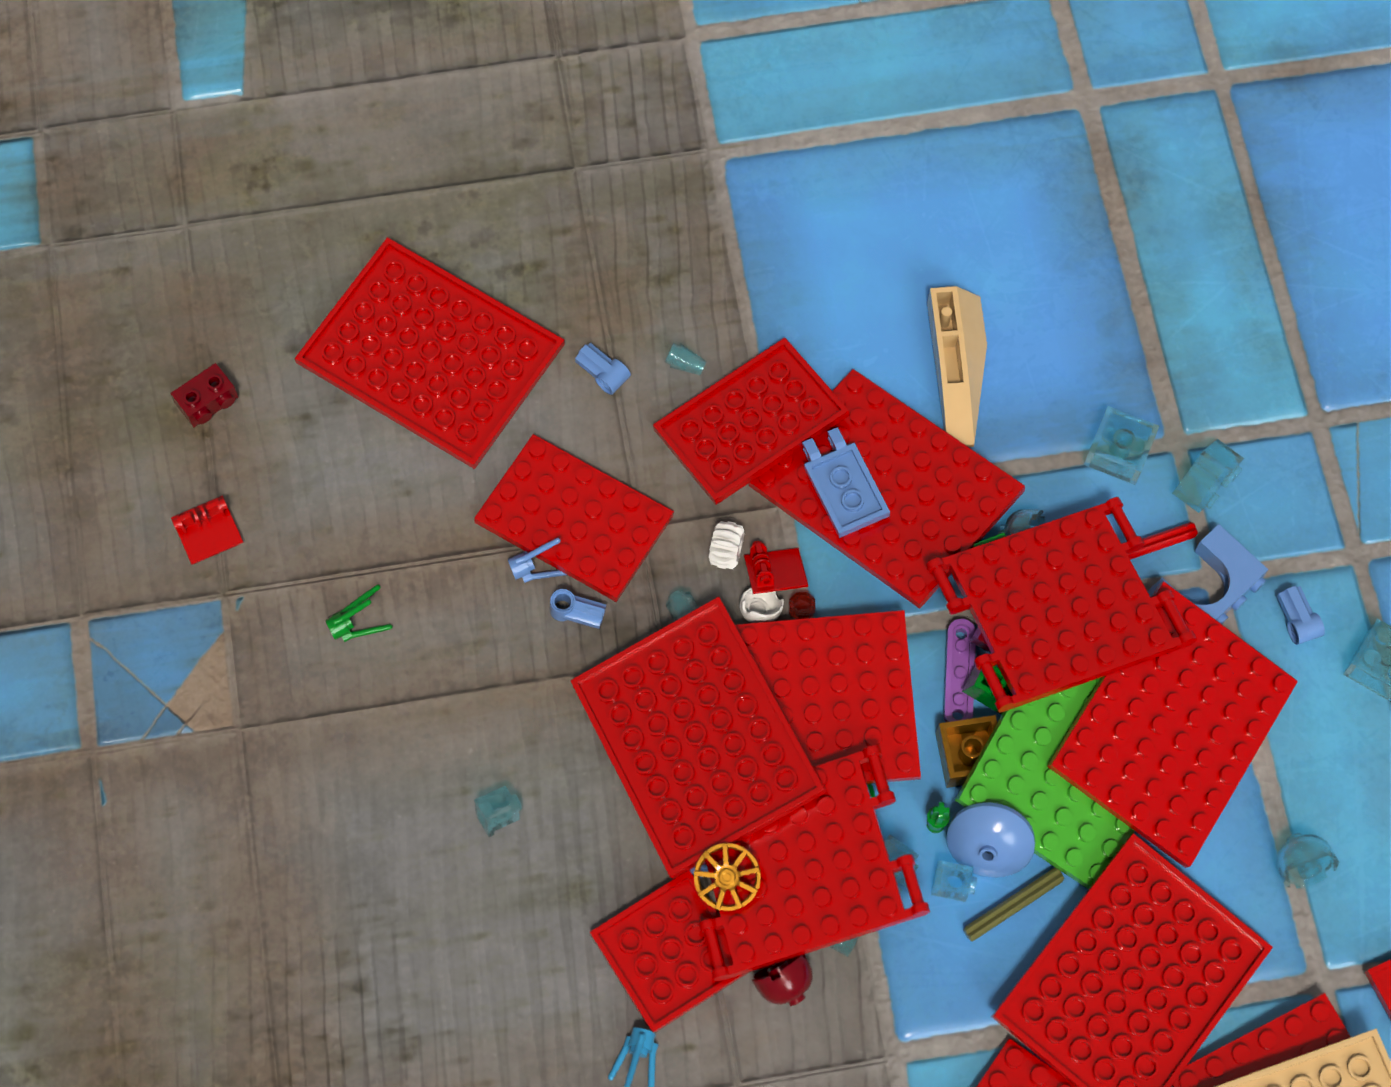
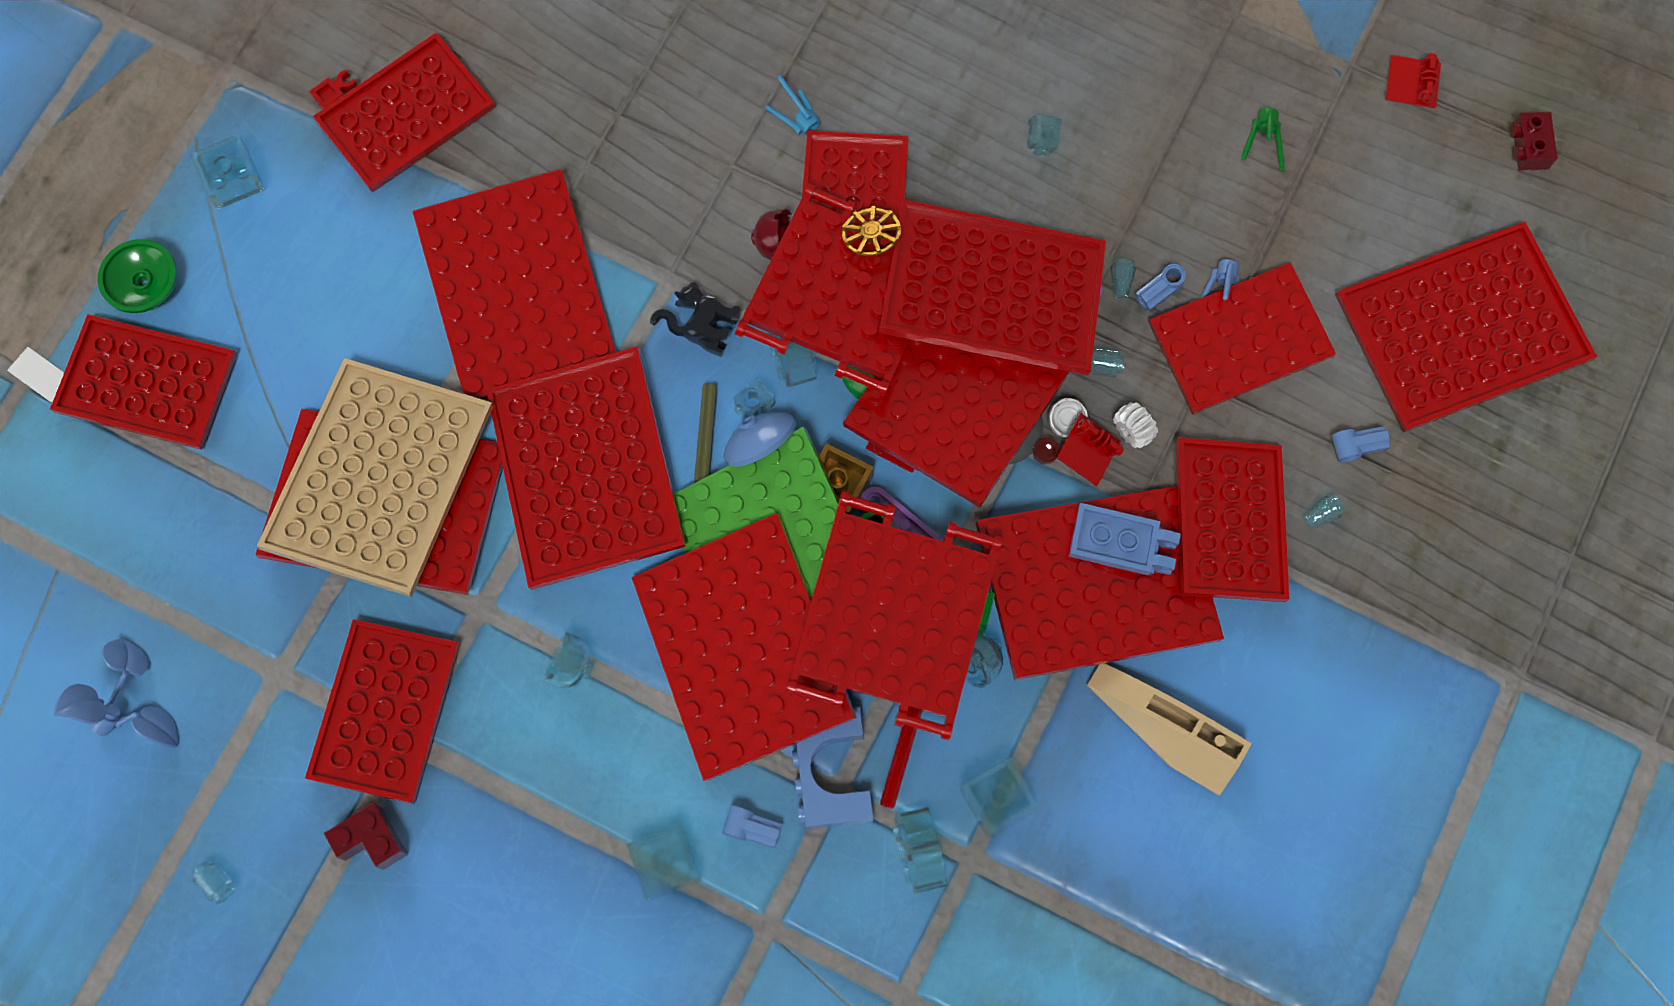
camera: 130 degrees right, 5 degrees up
green axle [927,802,950,833] -> none
none -> black animal [650,282,741,357]
none -> clear light blue cone [1110,258,1136,298]

